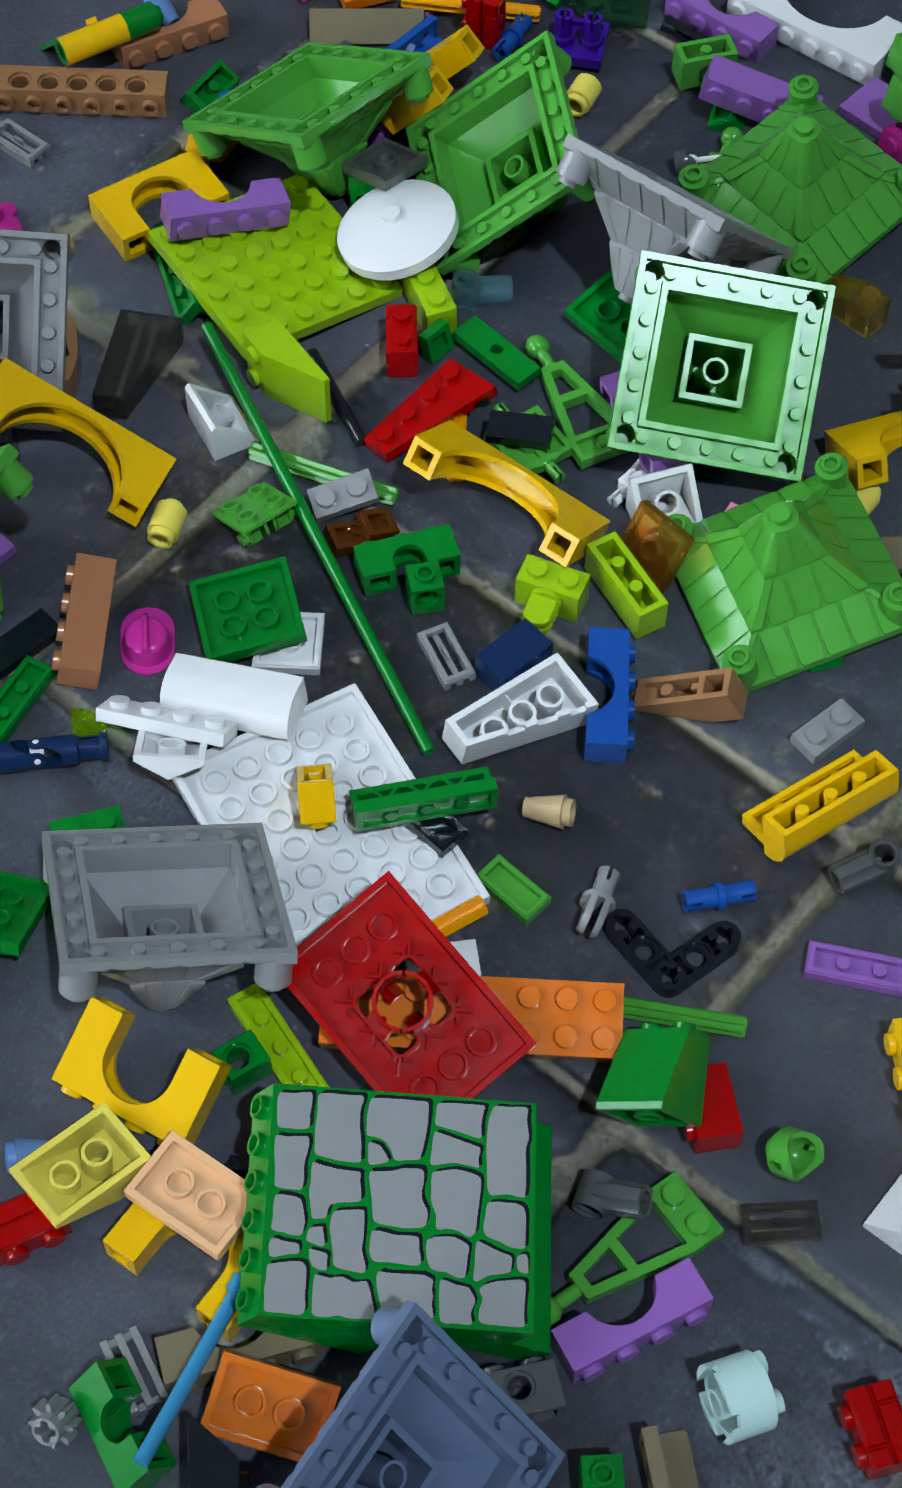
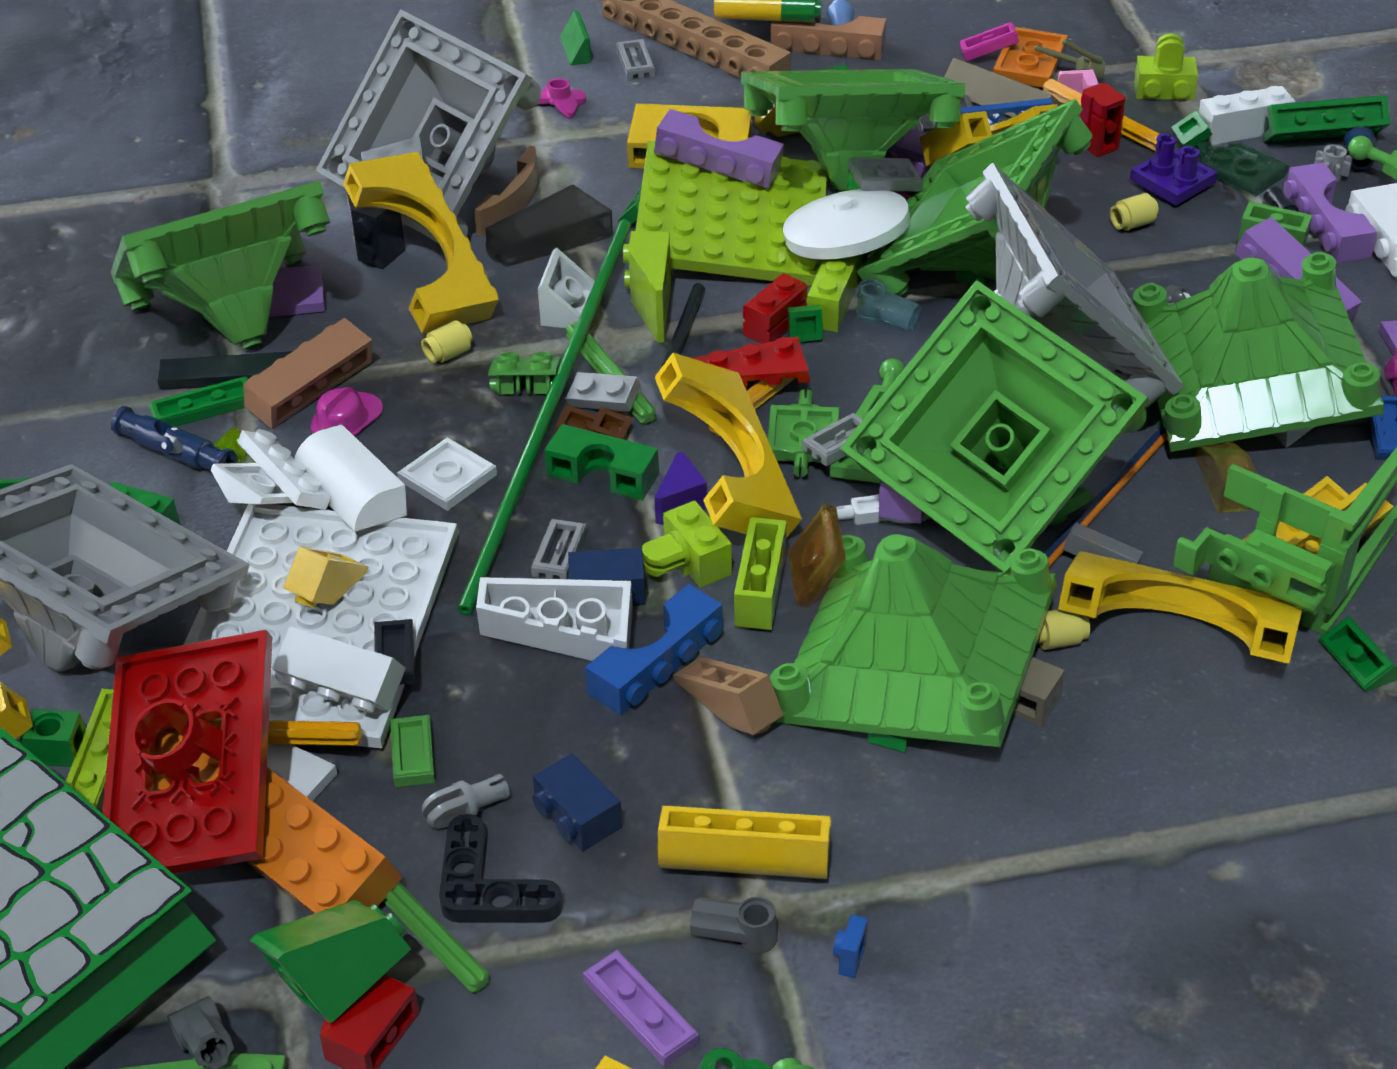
camera: 40 degrees right, 15 degrees down
green plate [188,556,308,662] -> none
green fence [349,766,498,832] -> none
green brick [405,560,445,615] -> none
green tile [453,315,541,391] -> none
black tile [486,410,555,450] -> none
blue pin [492,13,533,60] -> none
tan cone [522,794,576,829] -> none
white slope [625,463,703,543] -> none
blue pin [681,879,757,914] -> none
light grey plate [789,698,865,764] -> none
none -> white brick [272,625,405,713]
none -> dark blue brick [532,753,622,852]
none -> dark purple slope [654,452,707,525]
none -> light grey tile [802,413,863,466]
none -> light grey slope [1063,523,1143,564]

